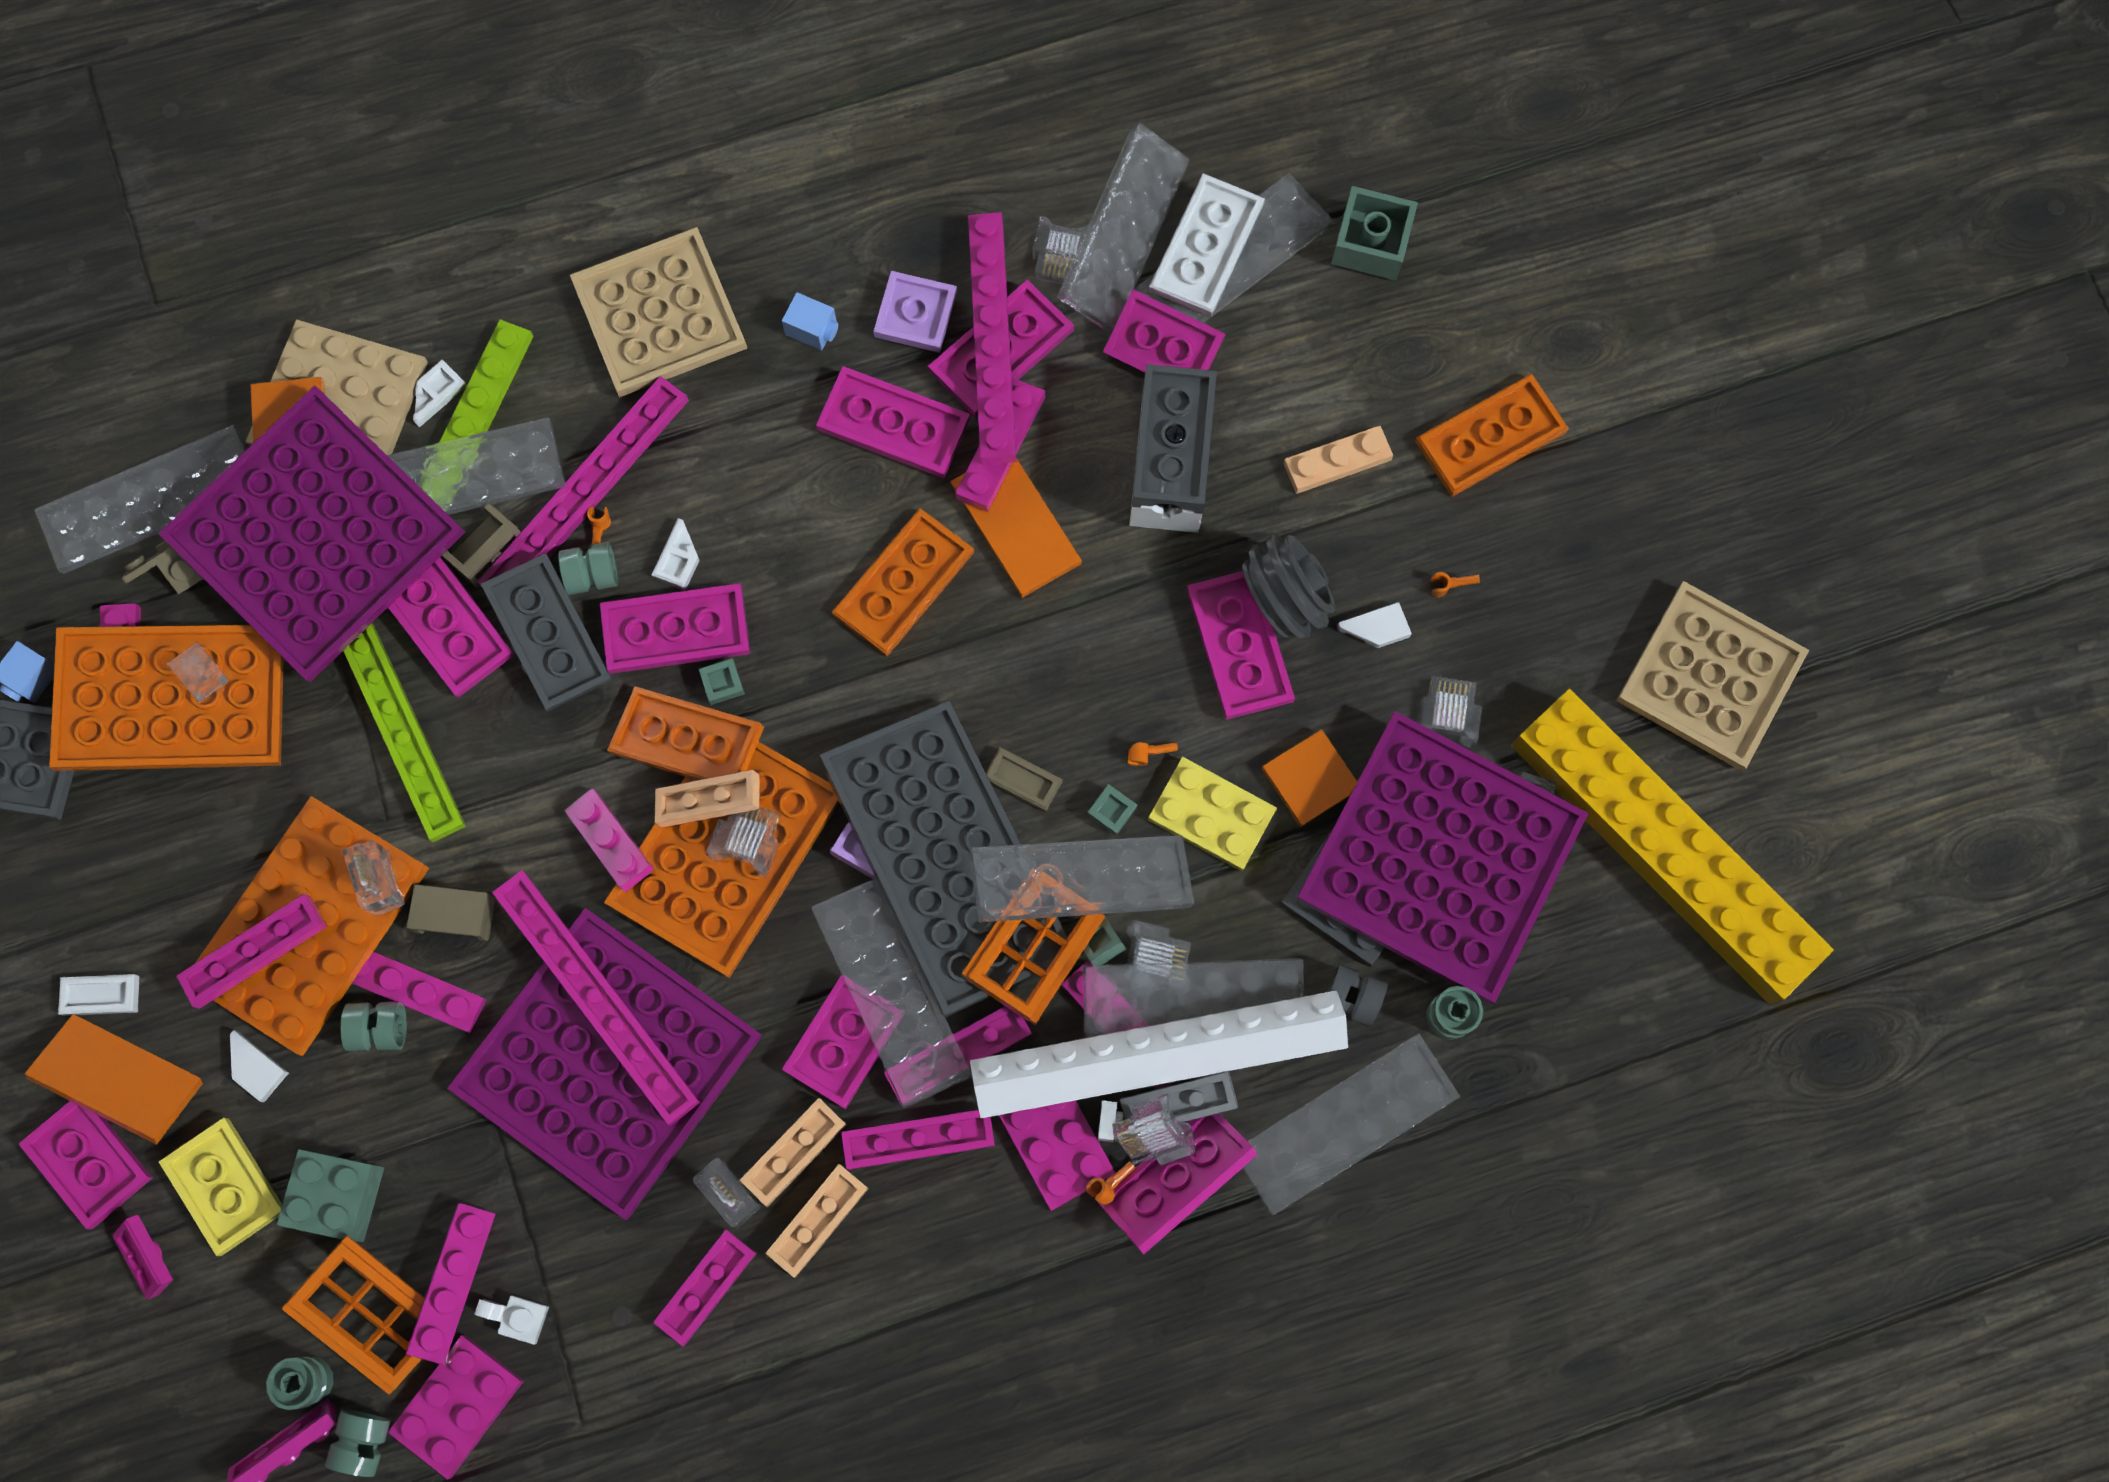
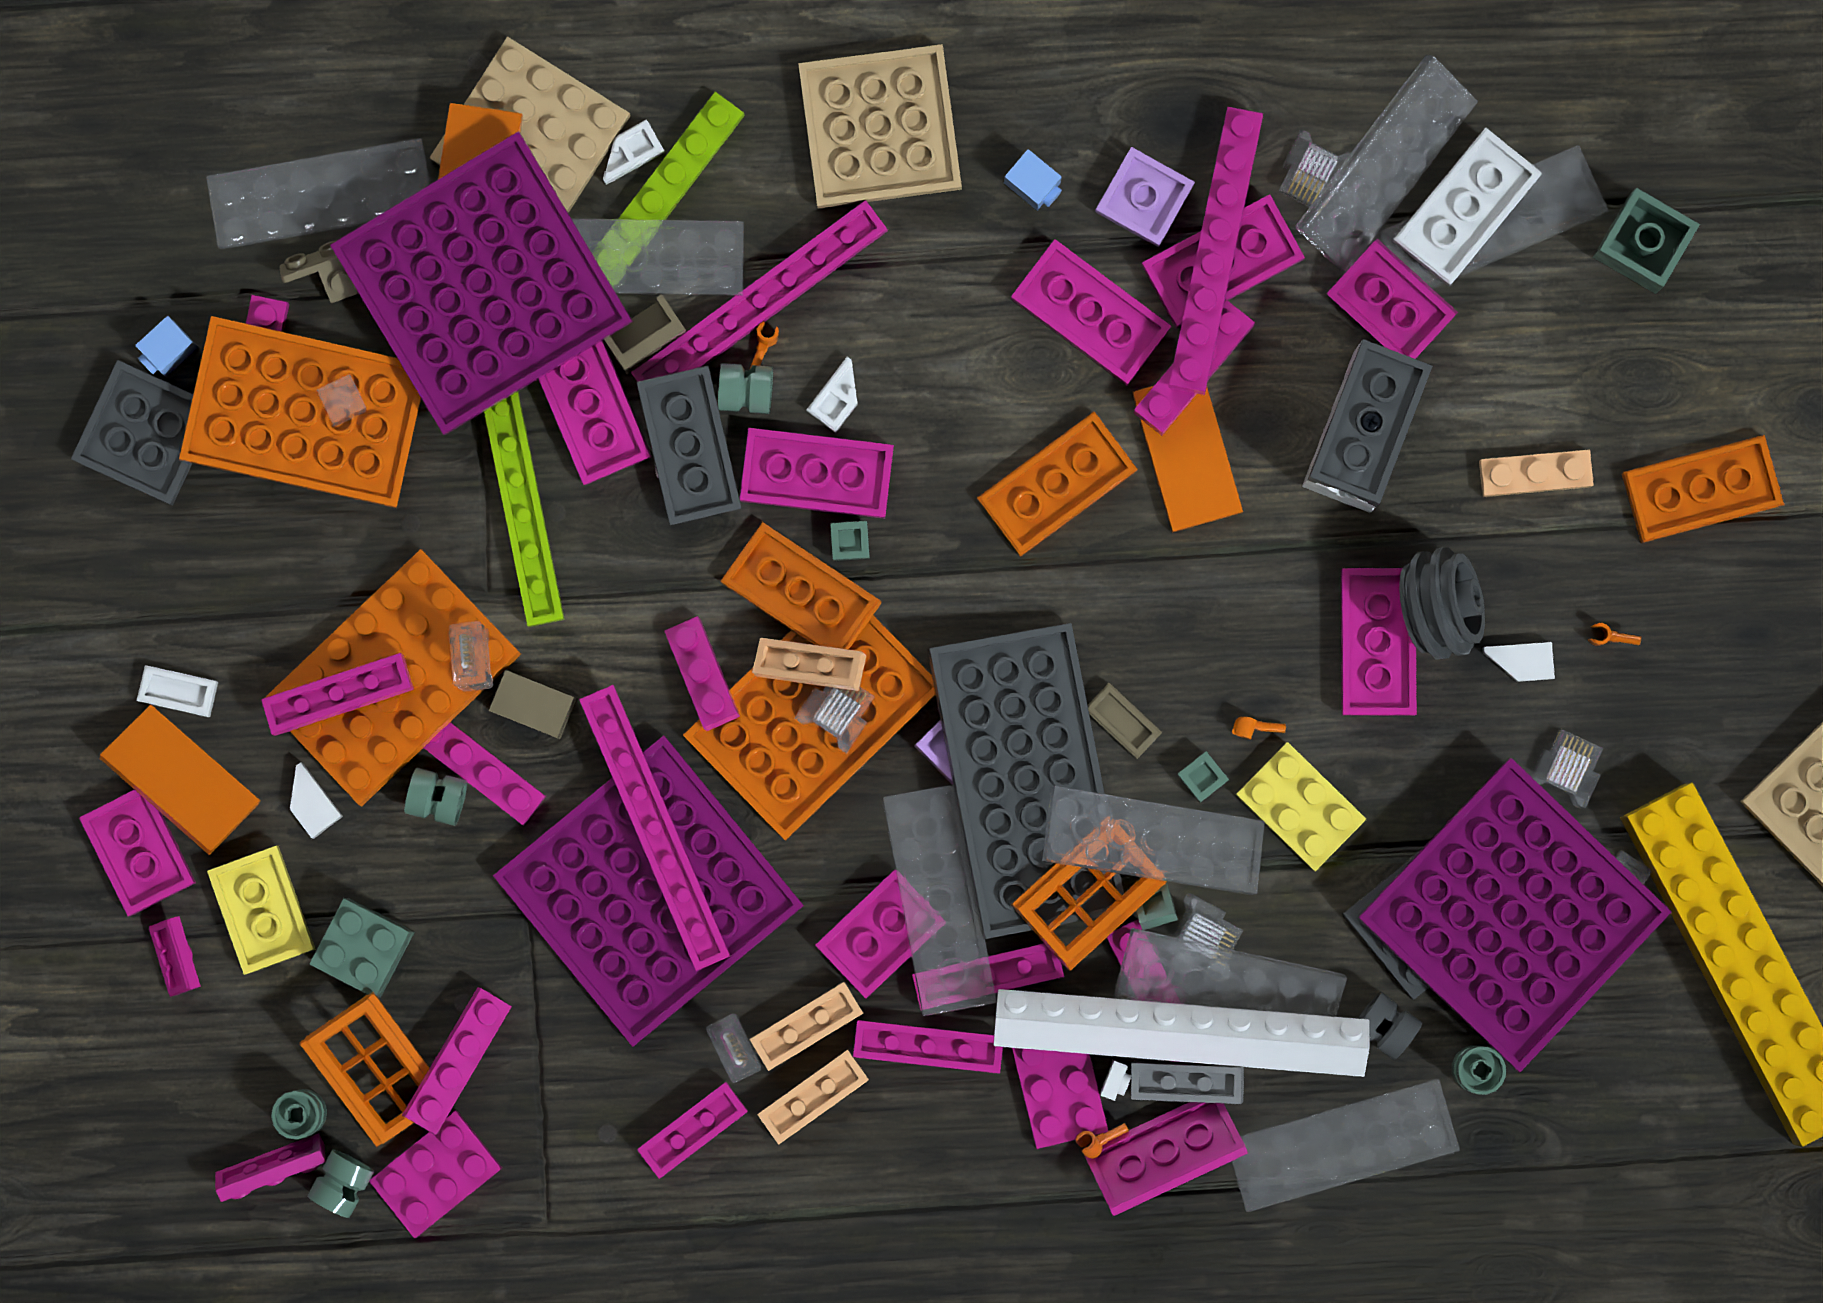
camera: 20 degrees right, 10 degrees up
white plate [474,1295,549,1344] -> none
clear piece [1112,1094,1196,1165] -> none
orange tile [1262,729,1357,827] -> none

